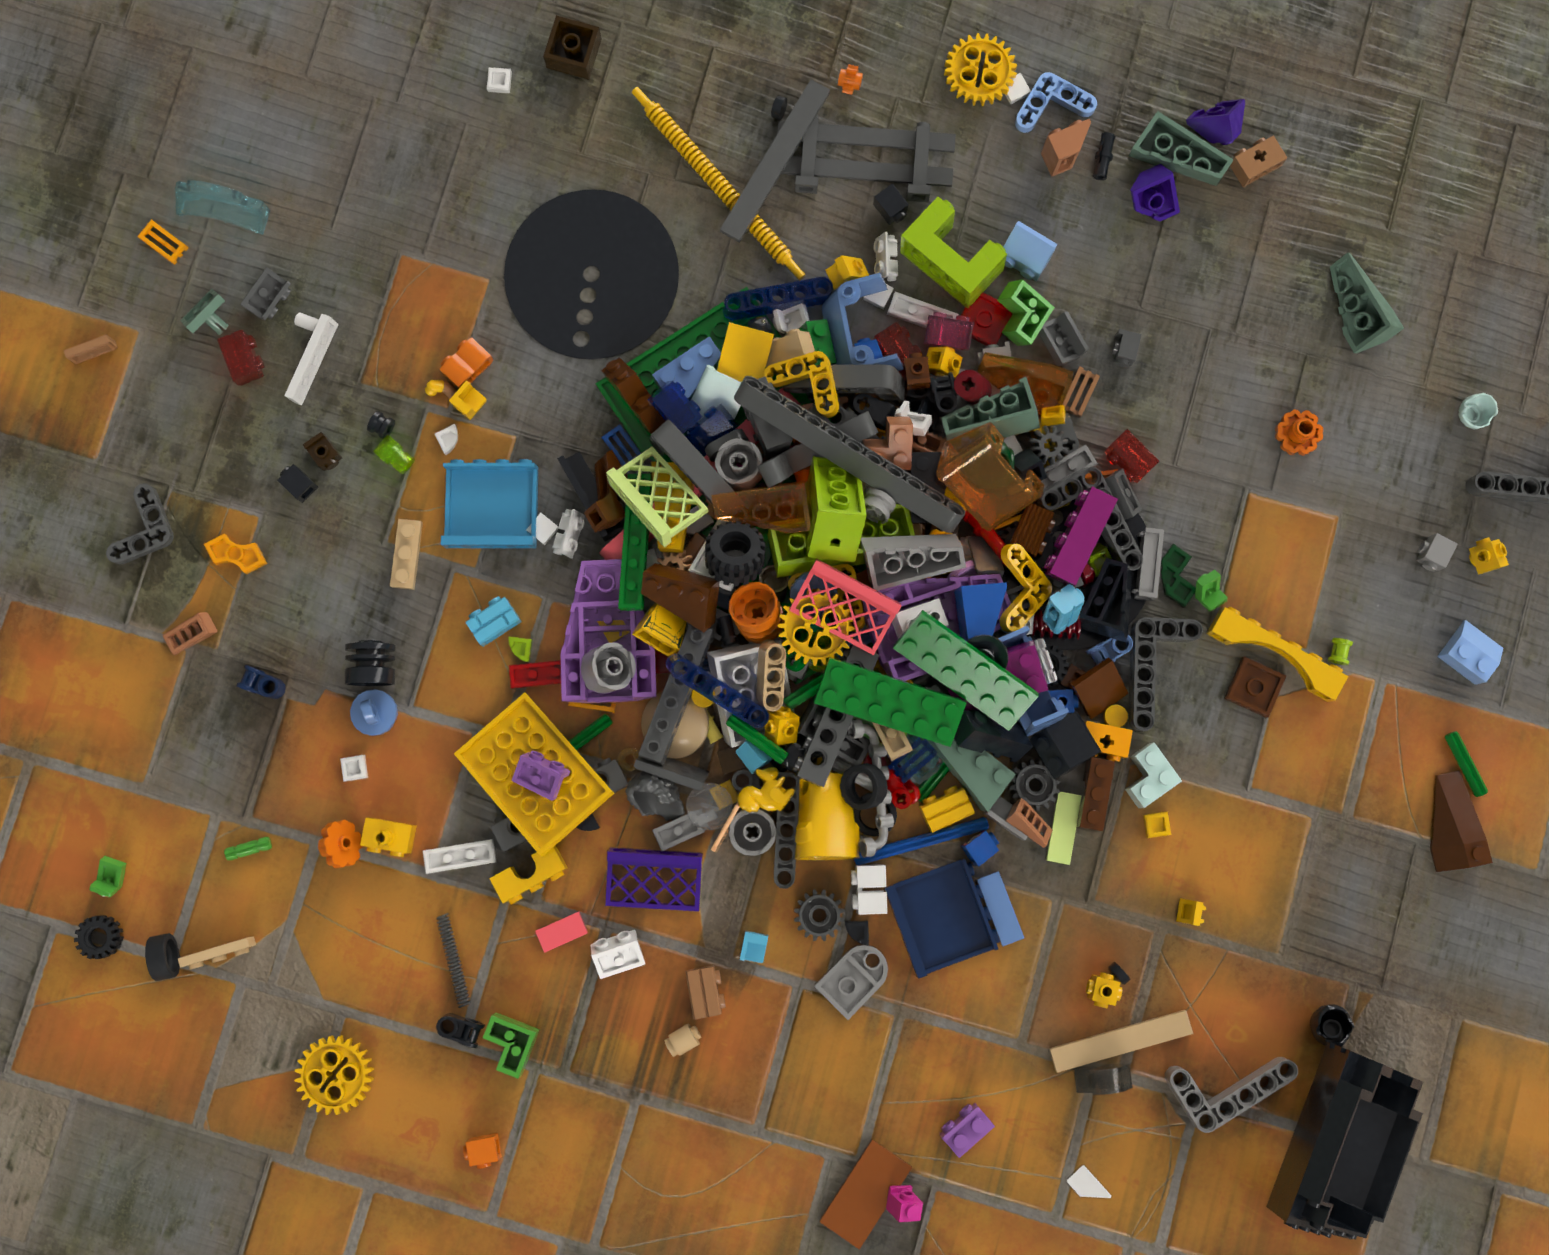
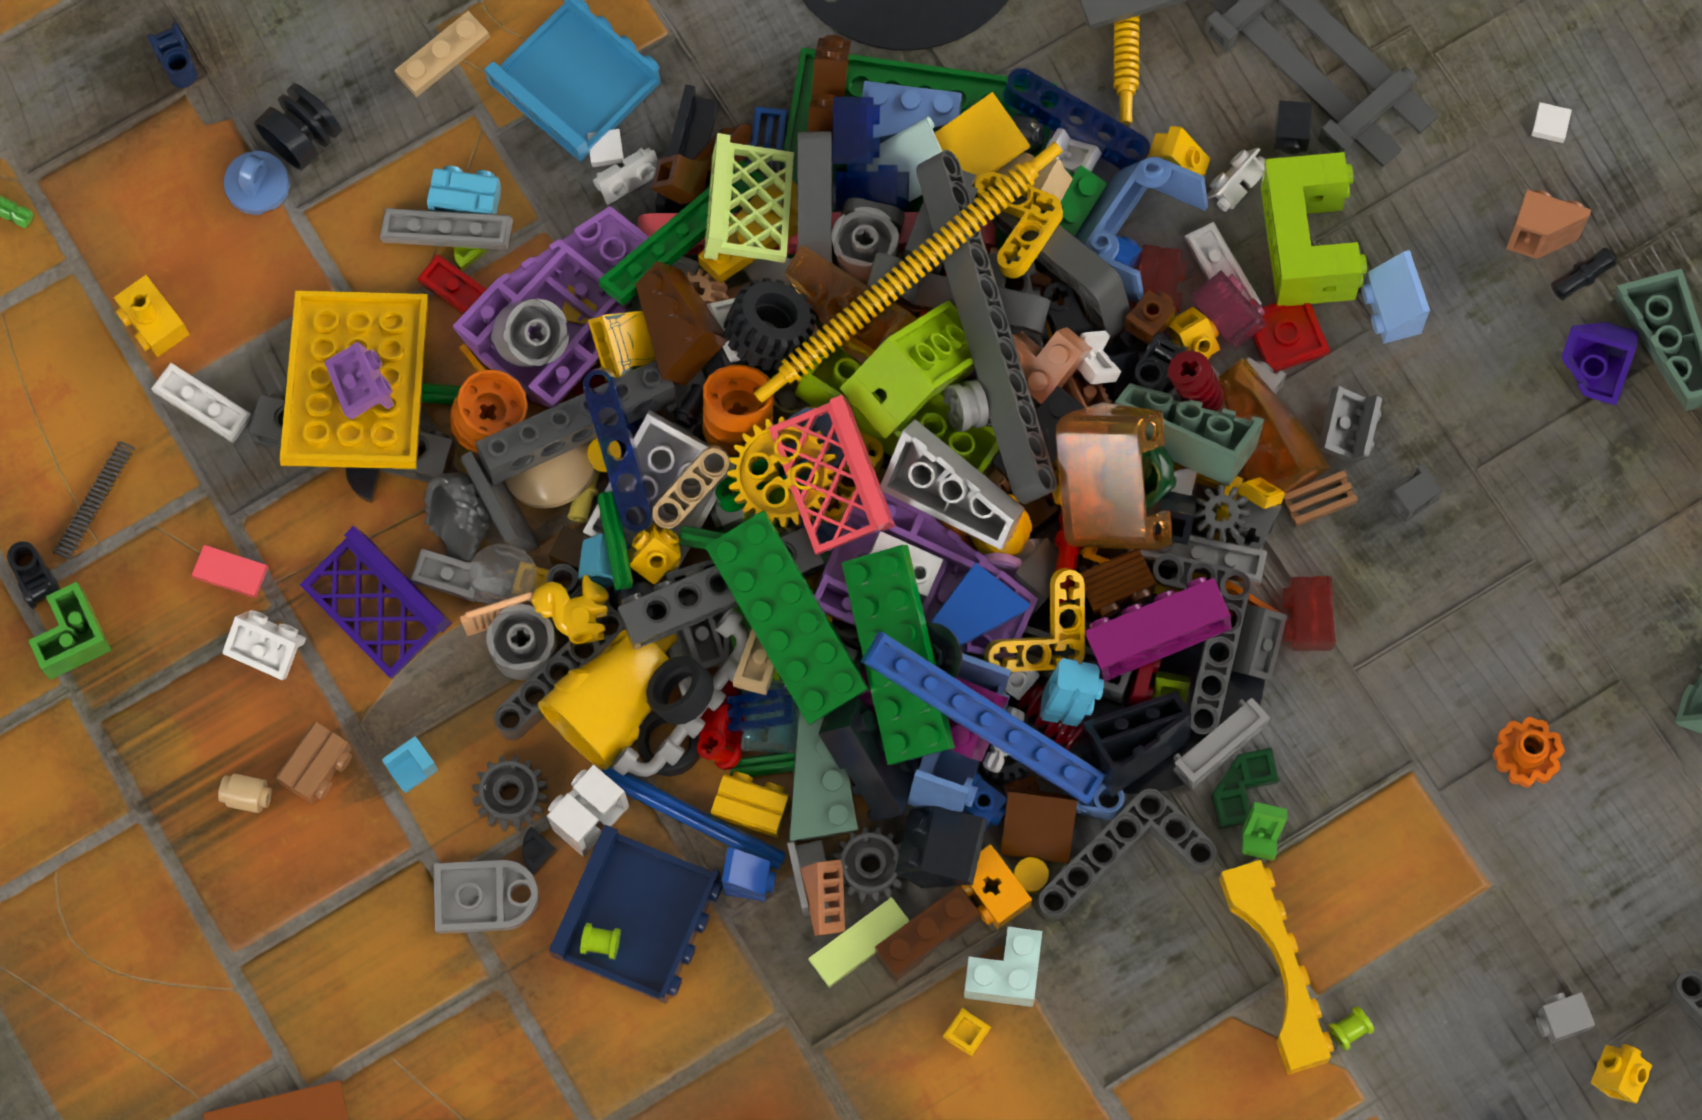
camera: 45 degrees right, 10 degrees down
orange plant [318,820,363,869] -> none
white tile [340,755,368,782] -> none
yellow arch [489,845,568,905] -> none
white tile [863,284,894,309] -> none
yellow gear [944,33,1017,106] -> none
medium blue tile [976,871,1024,946] -> none
bright green brick [997,279,1055,346] -> none
light blue beam [1015,72,1097,133] -> none
reddish brown tile [1224,656,1286,718] -> none
none -> light grey tile [380,208,513,250]
none -> orange wheel [449,369,528,453]
none -> lime bush [580,923,621,960]
none -> yellow hose [753,141,1063,403]
none -> blue tile [861,631,1105,805]

